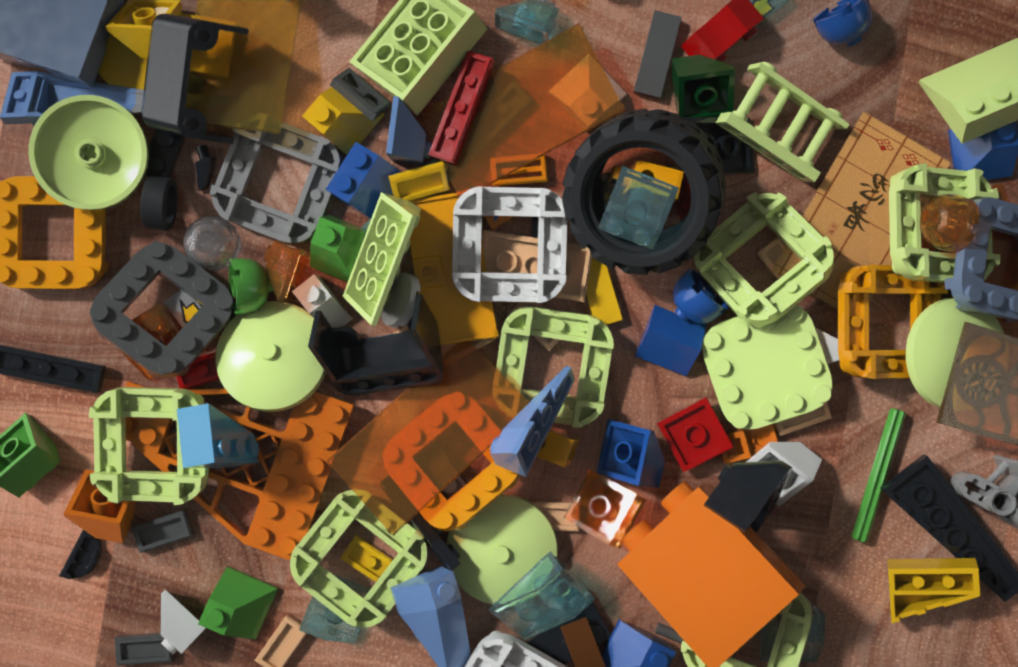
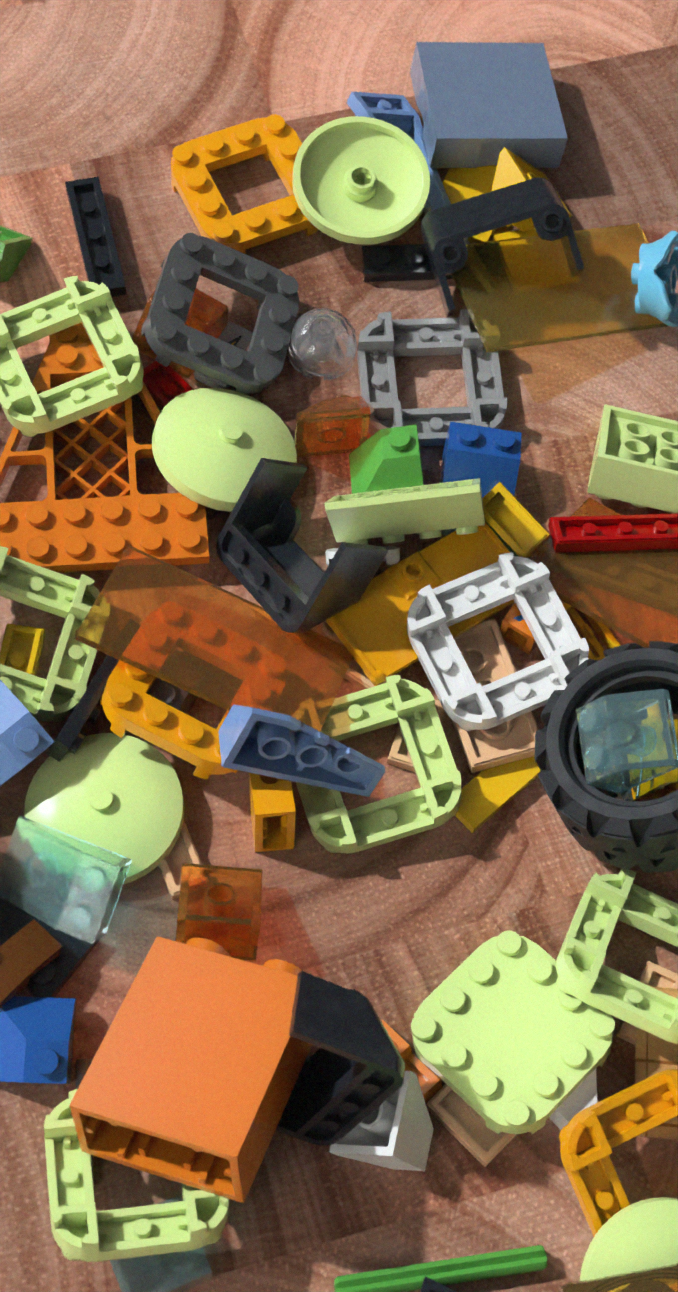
camera: 55 degrees right, 25 degrees down
black tyre [140,176,178,231] -> none
dark azure wedge [177,403,259,468] -> none
black bar [195,145,216,191] -> none
bright green cylinder [229,258,274,315] -> none
white slope [292,274,353,328] -> none
yellow slope [302,87,385,155] -> none
dark grey tile [330,68,391,121] -> none
medium blue slope [386,96,432,165] -> none
blue slope [596,419,665,488] -> none
blue slope [635,305,706,376] -> none
red plate [657,396,734,472] -> none
blue cylinder [673,269,729,324] -> none

